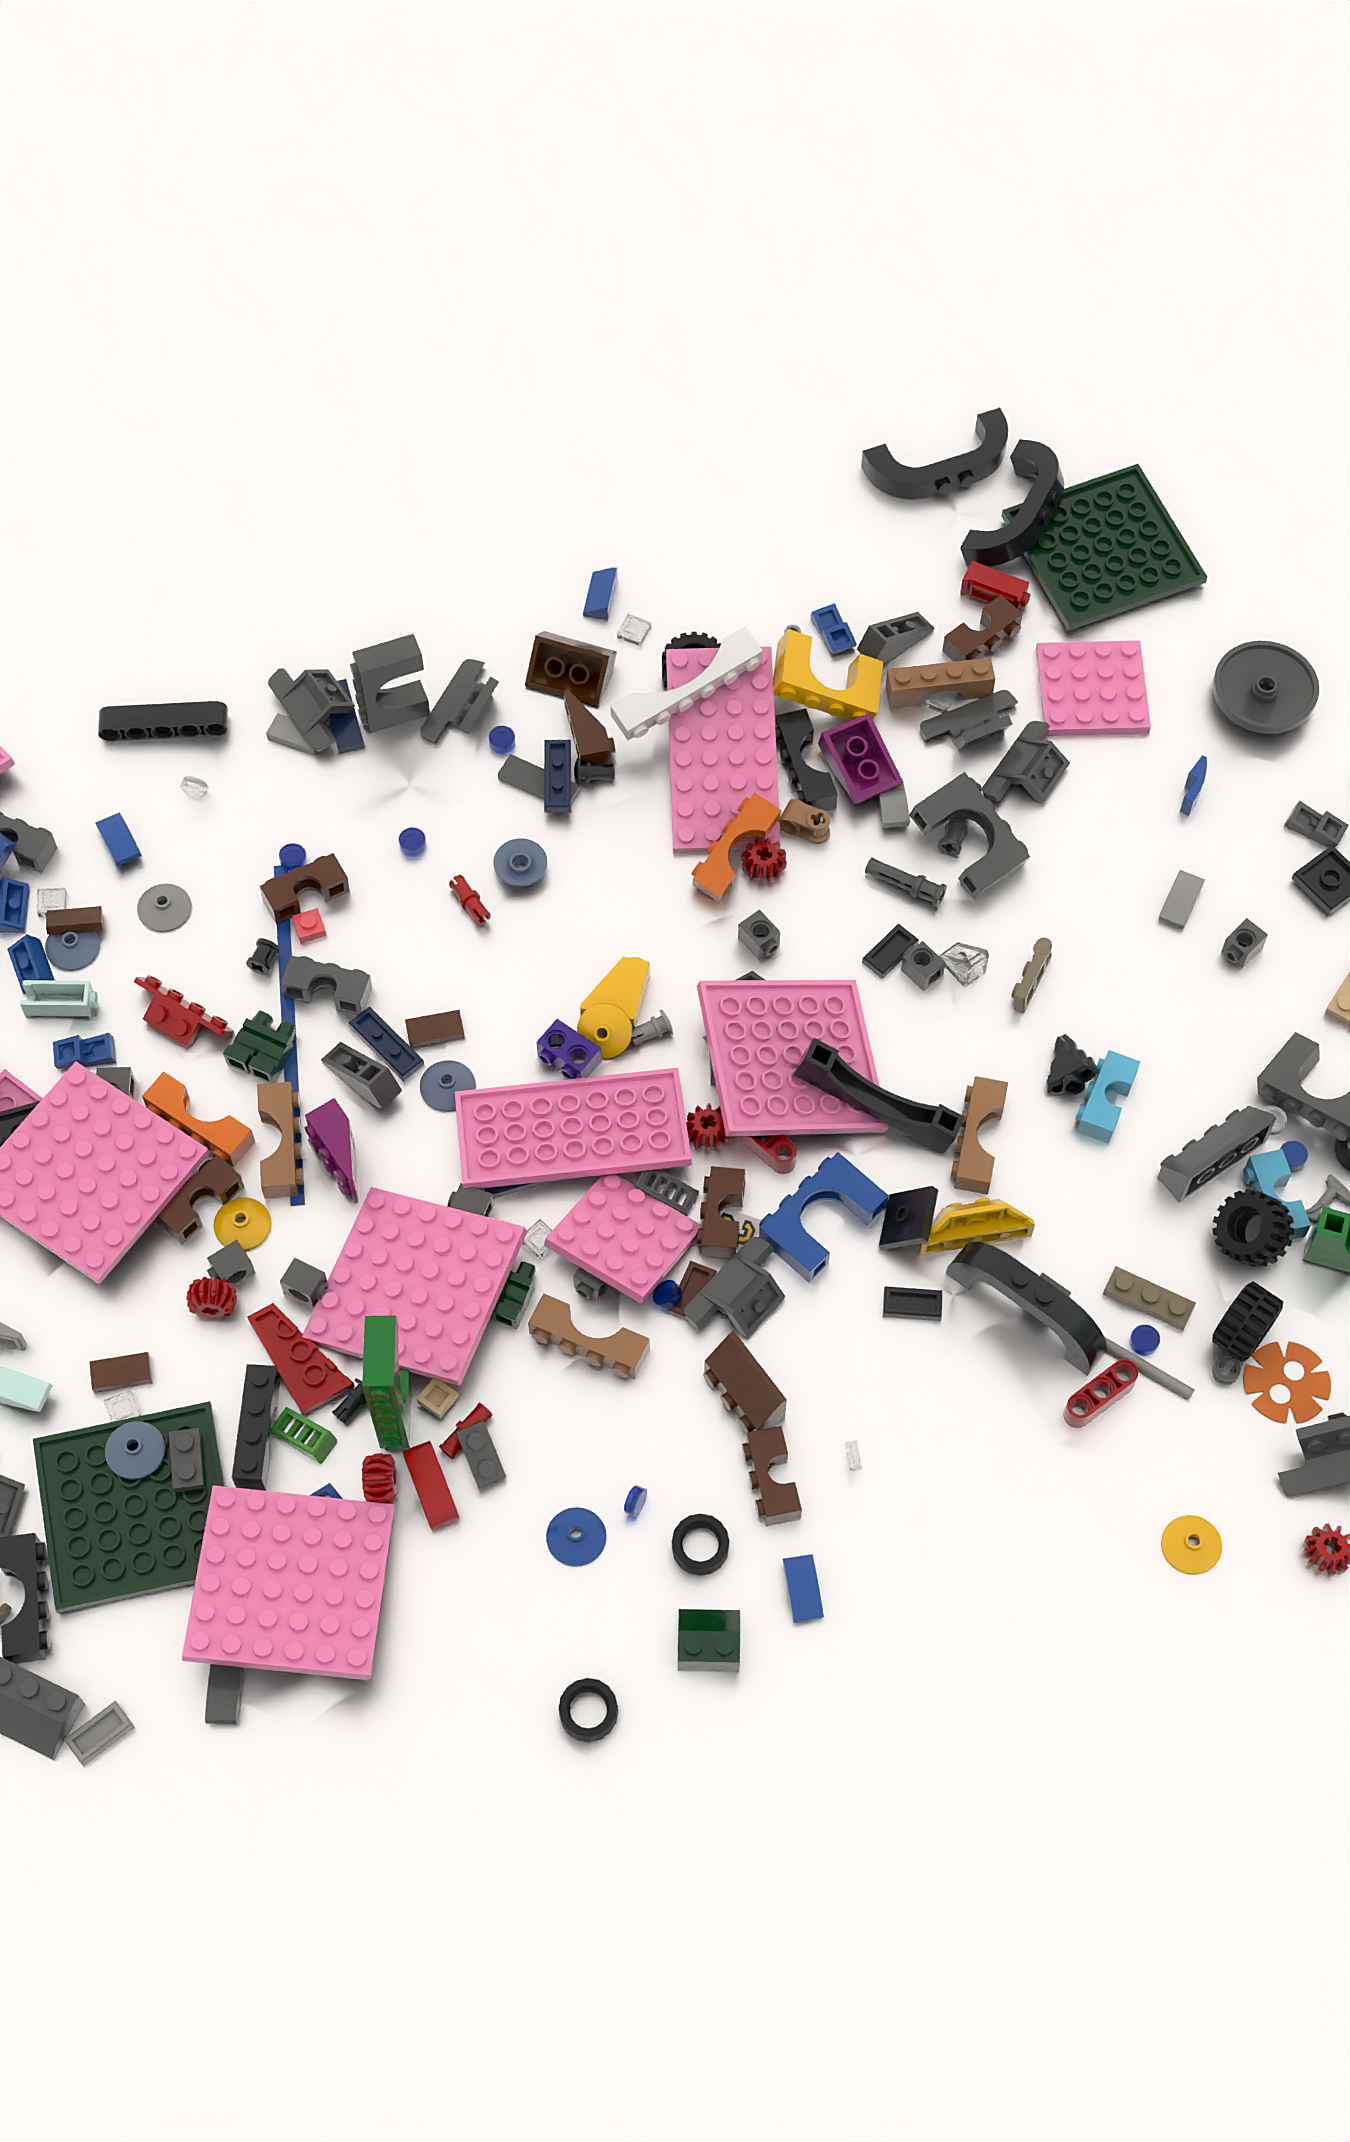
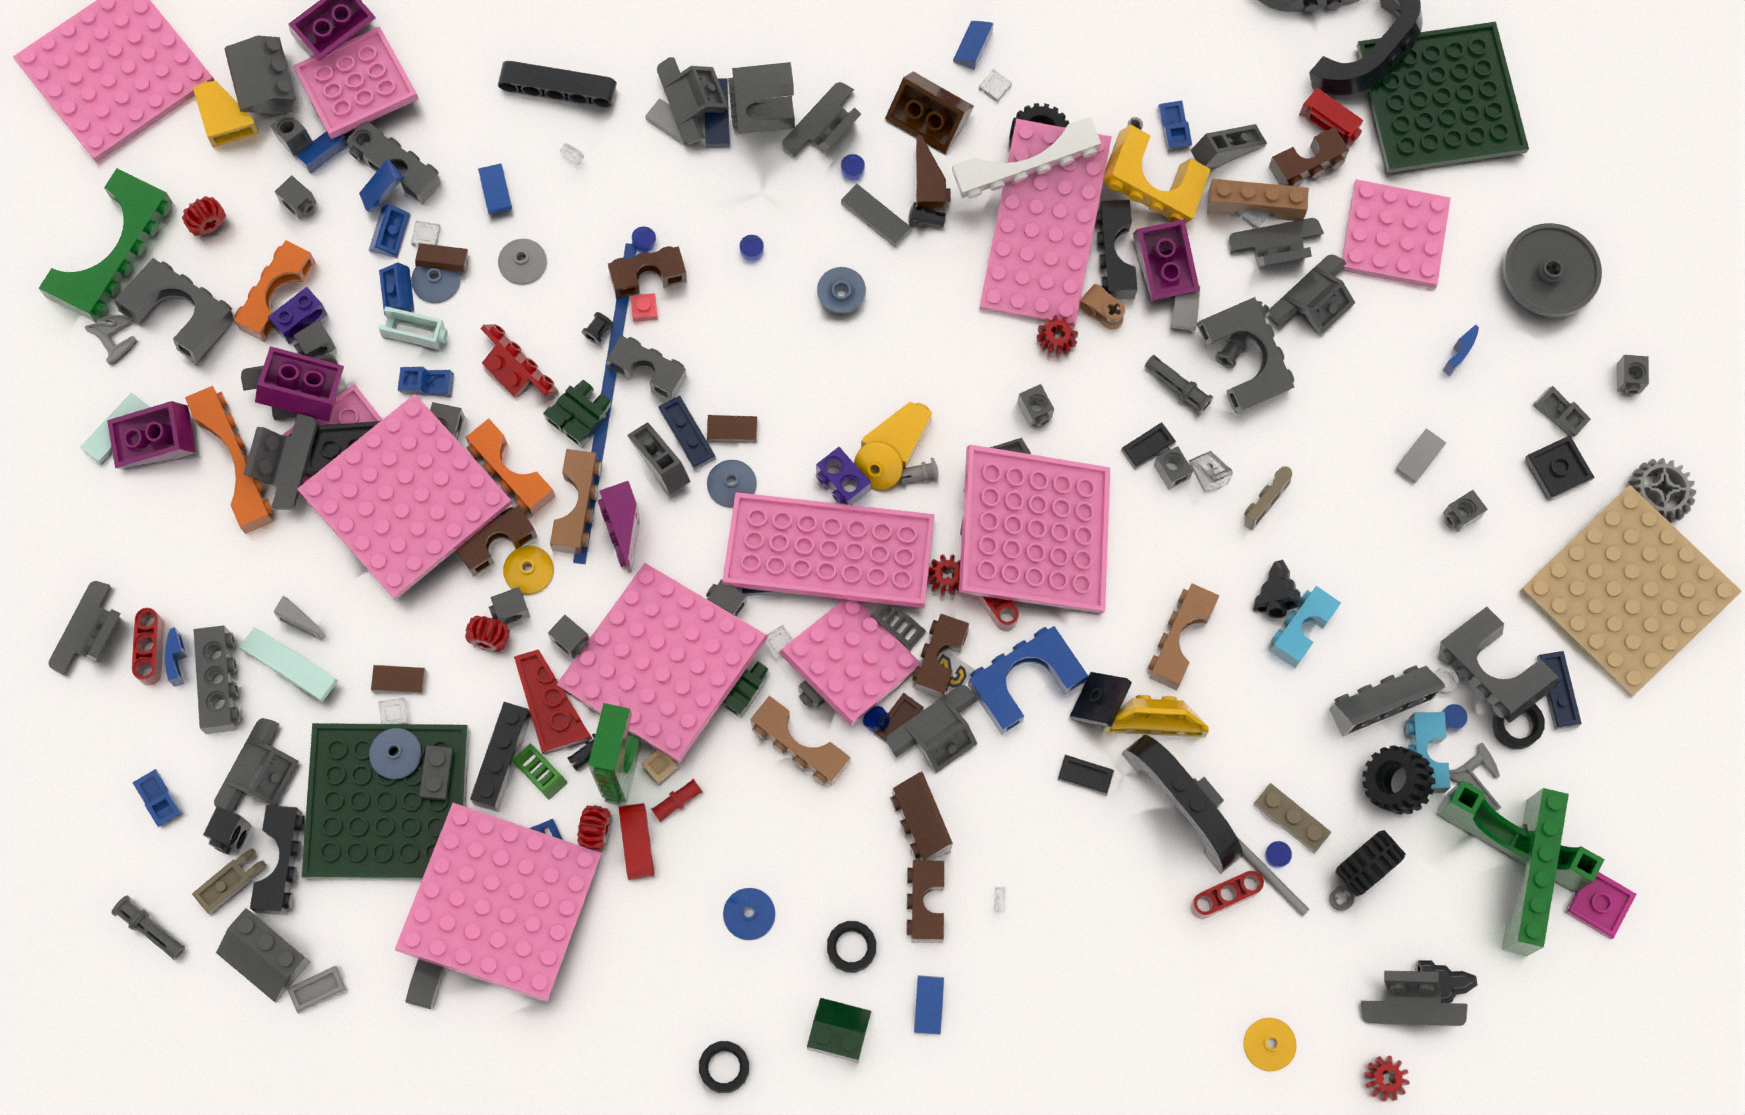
camera: 10 degrees right, 10 degrees up
red pin [449,875,491,925] -> none
dark grey plate [455,1421,506,1488] -> none
dark blue tile [544,740,571,813] -> none
clear blue tile [624,1485,647,1517] -> none
orange arch [691,792,781,903] -> none
black arch [794,1038,965,1154] -> none
orange piece [1243,1341,1331,1423] -> none

